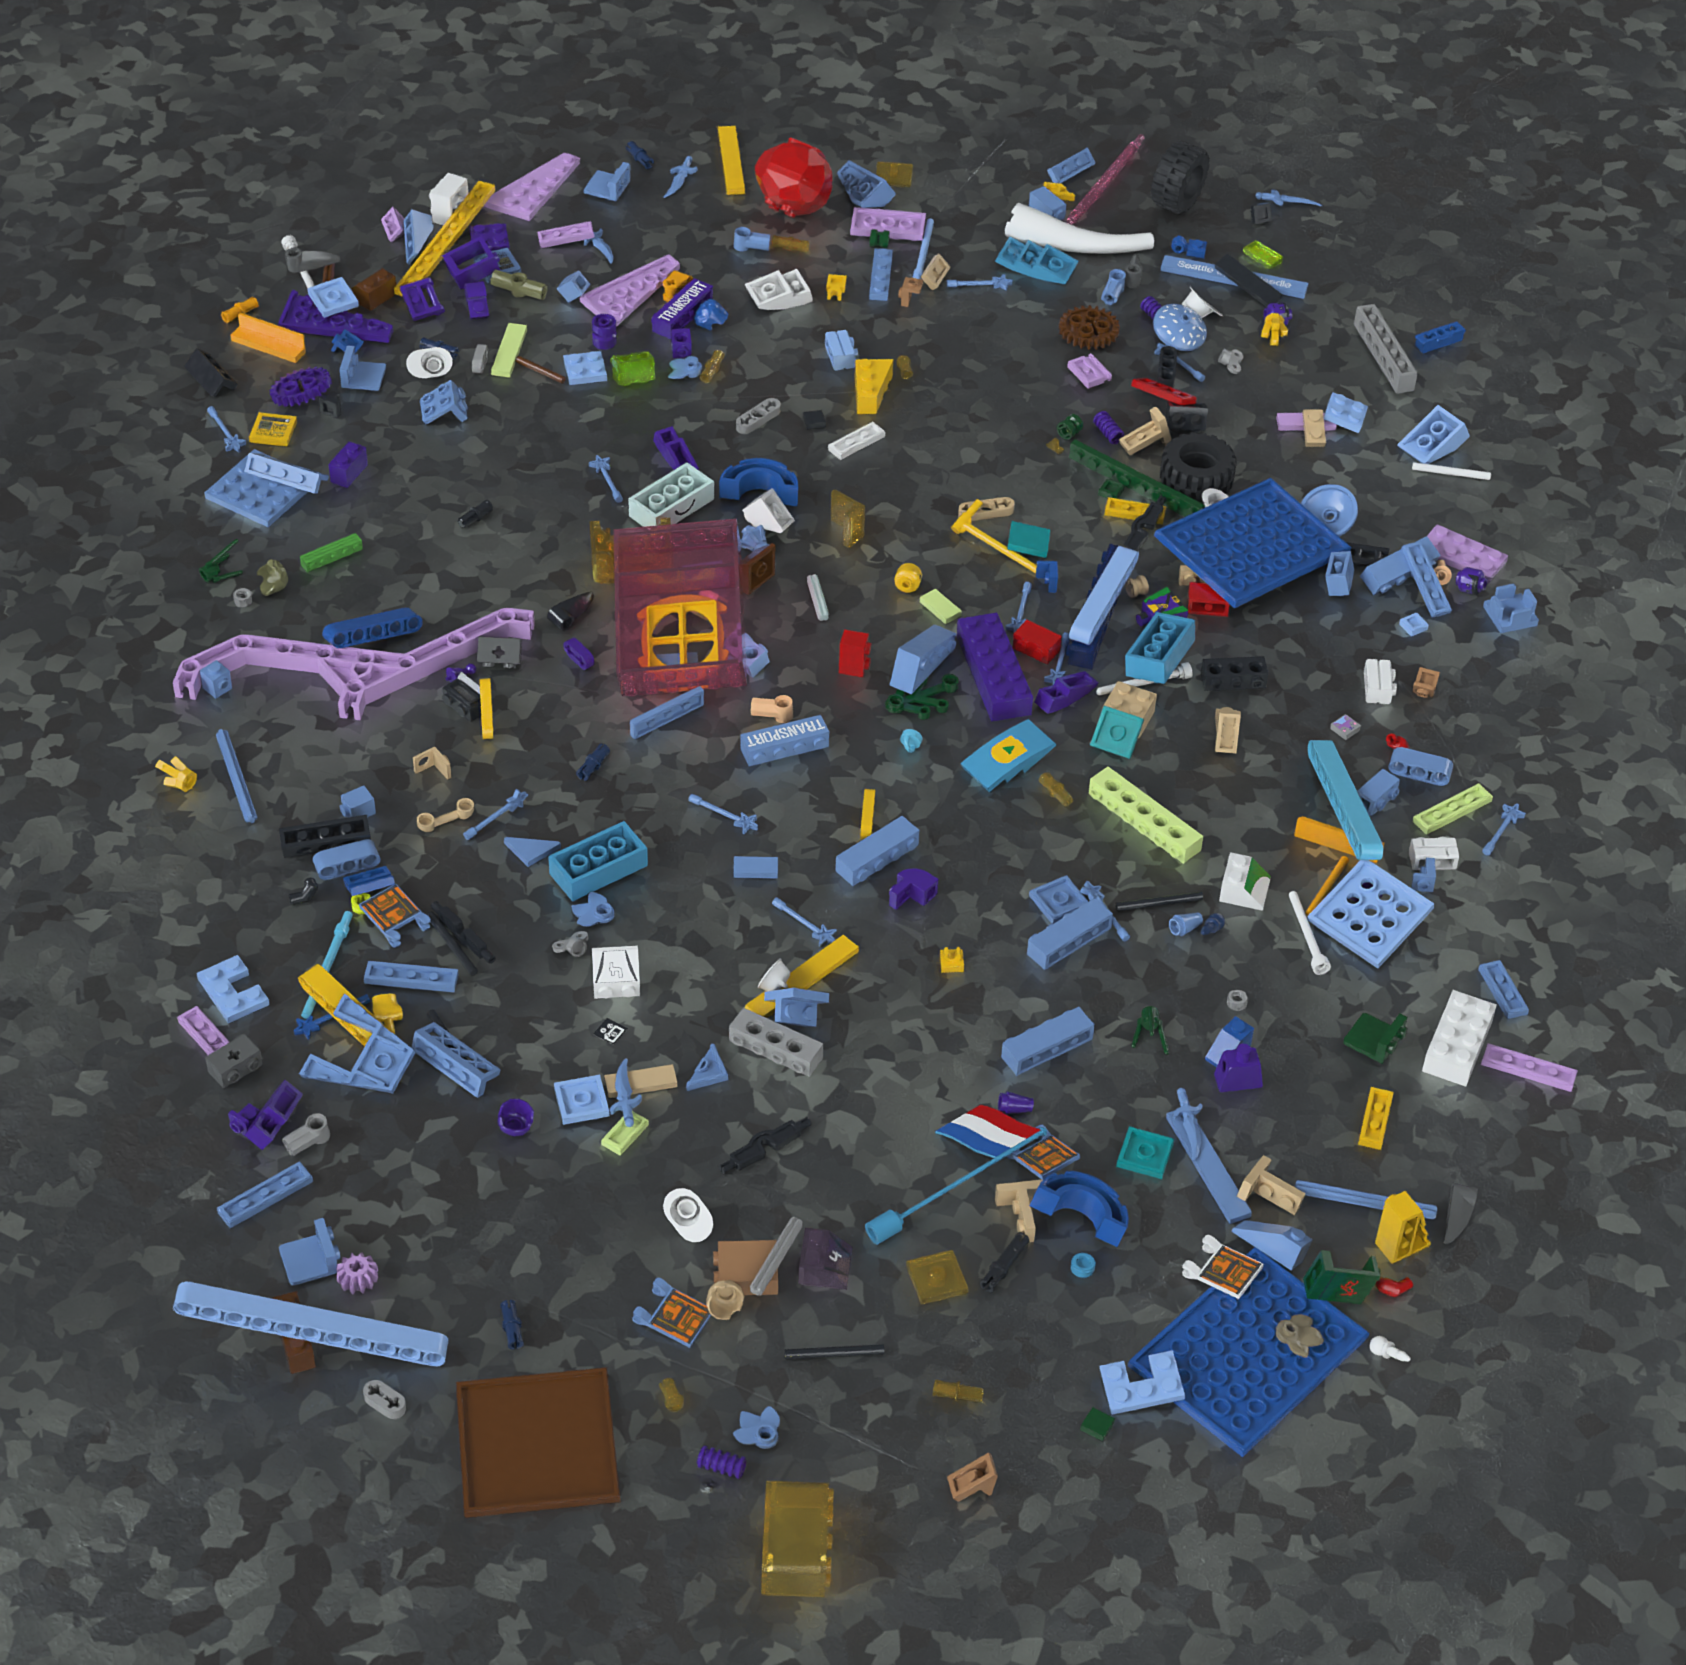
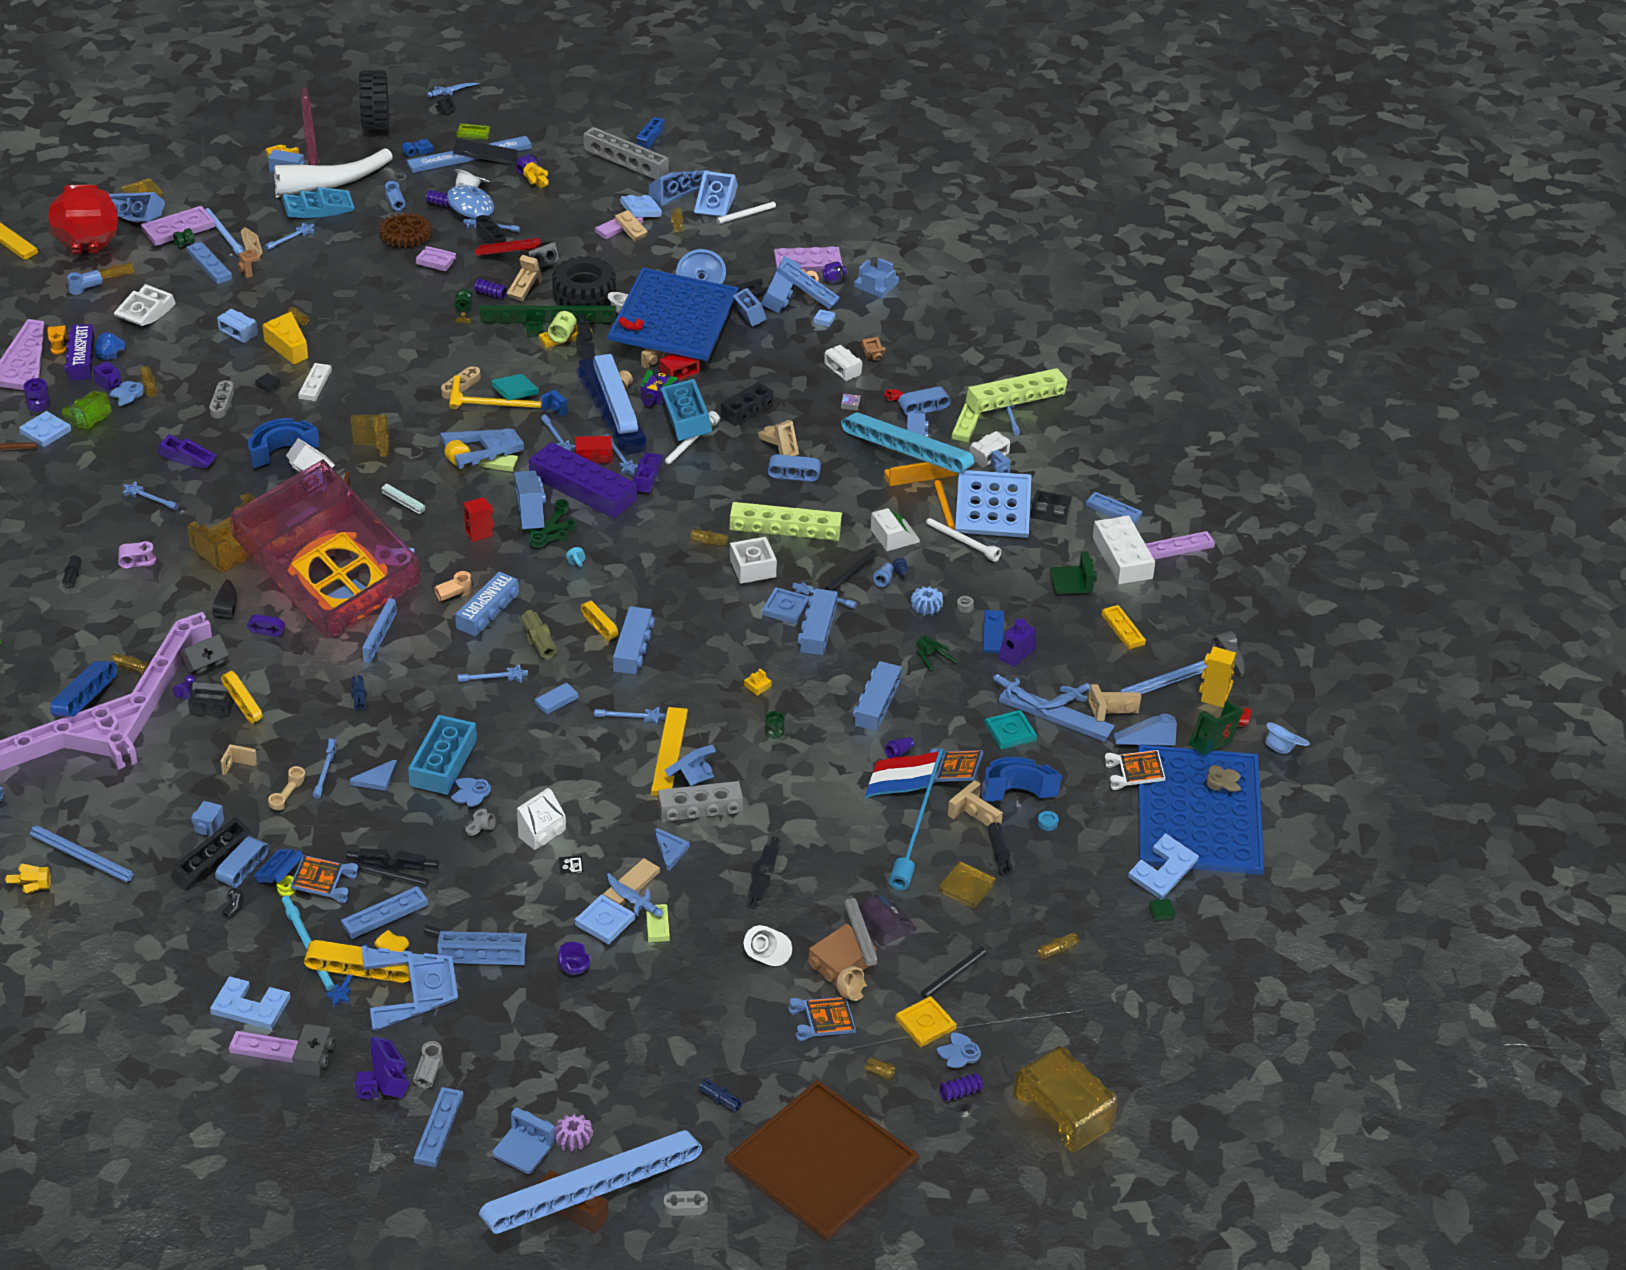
camera: 40 degrees left, 5 degrees down
light aqua brick [629,463,714,535] -> none
white piece [758,958,790,991] -> none
yellow plate [826,274,847,301] -> none
dark purple brick [889,868,939,910] -> none
medium nougat slope [947,1453,998,1502] -> none
dark azure slope [960,719,1056,792] -> none
medium blue plate [1047,147,1095,183] -> none
teal tile [1090,706,1144,759] -> none
tan brick [1102,681,1157,738] -> none
light grey piece [1218,348,1244,374] -> none
white bar [1370,1336,1411,1361] -> none
none -> clear yellow pin [110,652,150,674]
none -> lavender piece [118,541,156,569]
none -> medium blue wing [440,428,524,469]
none -> olive piece [521,610,557,659]
none -> yellowish green wheel [548,311,577,343]
none -> red arm [618,317,644,331]
none -> medium blue wedge [649,170,711,206]
none -> clear yellow axle [671,207,684,231]
none -> white brick [730,537,777,584]
none -> dark green wheel [765,711,785,739]
none -> medium blue beam [768,454,821,482]
none -> yellow tile [895,996,957,1048]
none -> light blue gear [911,586,943,616]
none -> yellowish green brick [966,368,1068,413]
none -> black window [1030,490,1072,525]
none -> medium blue piece [1036,683,1090,708]
none -> light blue piece [1265,722,1310,754]

